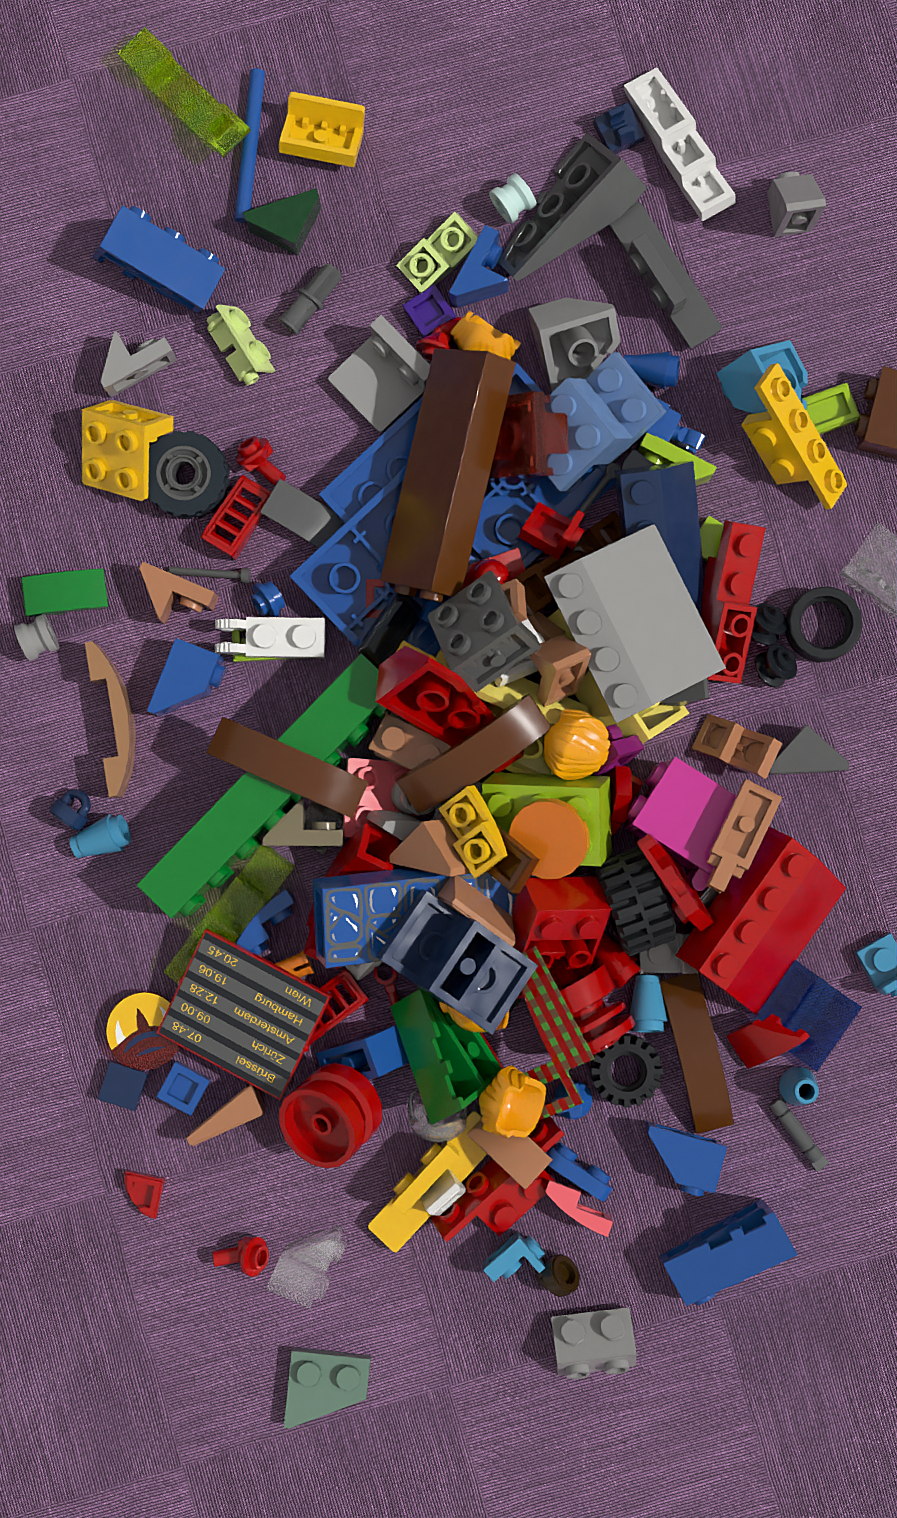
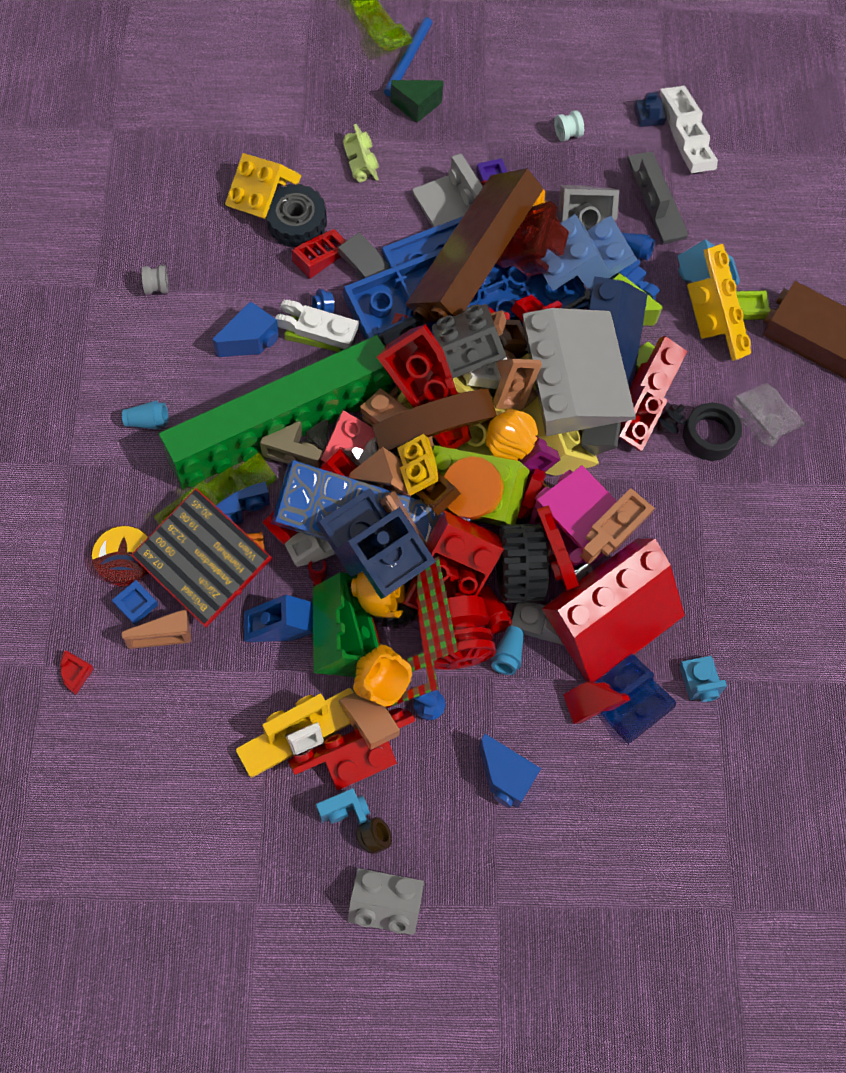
camera: 10 degrees right, 20 degrees down
green slope [21,568,108,617] -> none
dark blue tile [49,789,91,831] -> none
medium nougat slope [84,641,136,799] -> none
blue wedge [92,205,226,314] -> none
dark blue tile [98,1060,149,1111] -> none
light grey slope [101,331,177,398] -> none
nougat slope [139,561,219,624] -> none
dark grey piece [169,567,251,584] -> none
reddish brown slope [206,717,369,819] -> none
red plate [212,1236,269,1277] -> none
red plate [235,436,286,486] -> none
clear slope [266,1224,348,1309] -> none
dark grey axle [278,263,342,336] -> none
yellow bracket [279,92,365,167] -> none
red wheel [279,1063,382,1169] -> none
sand green wing [283,1347,371,1429] -> none
red slope [309,968,370,1045] -> none
yellowish green slope [396,212,479,293] -> none
clear hair [407,1089,467,1143] -> none
blue slope [449,225,509,308] -> none
dark grey wedge [497,133,647,282] -> none
blue plate [545,1142,614,1202] -> none
coral slope [545,1180,613,1237] -> none
black tyre [589,1033,663,1108] -> none
reddish brown slope [659,973,734,1134] -> none
blue wedge [659,1198,798,1306] -> none
nougat slope [692,714,782,779] -> none
black wheel [755,644,797,688] -> none
light grey slope [767,172,826,237] -> none
dark grey slope [768,725,849,775] -> none
dark grey wheel [768,1097,829,1172] -> none
dark azure cone [779,1067,819,1106] -> none

